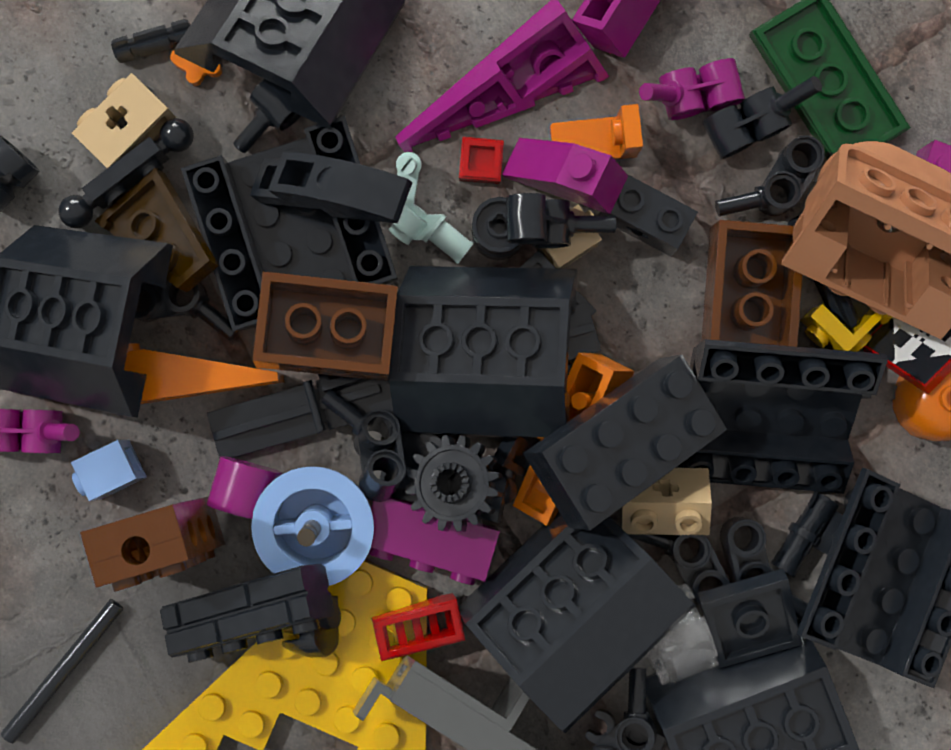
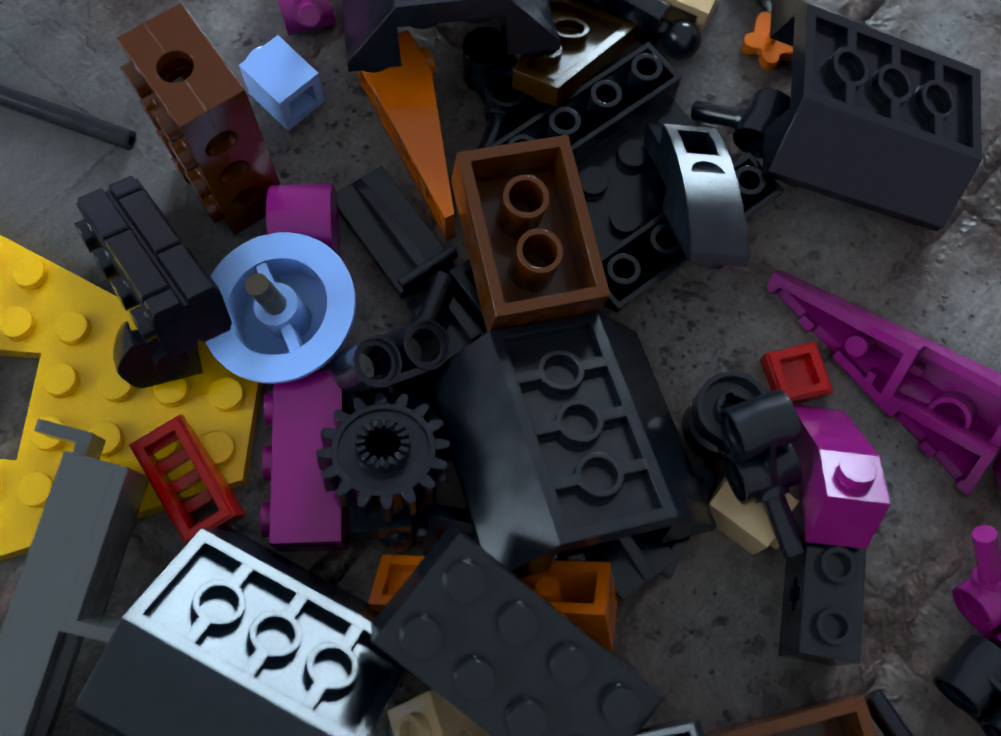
camera: 70 degrees right, 15 degrees down
light aqua pin [389,152,474,264] -> none
orange bracket [550,104,643,160] -> none

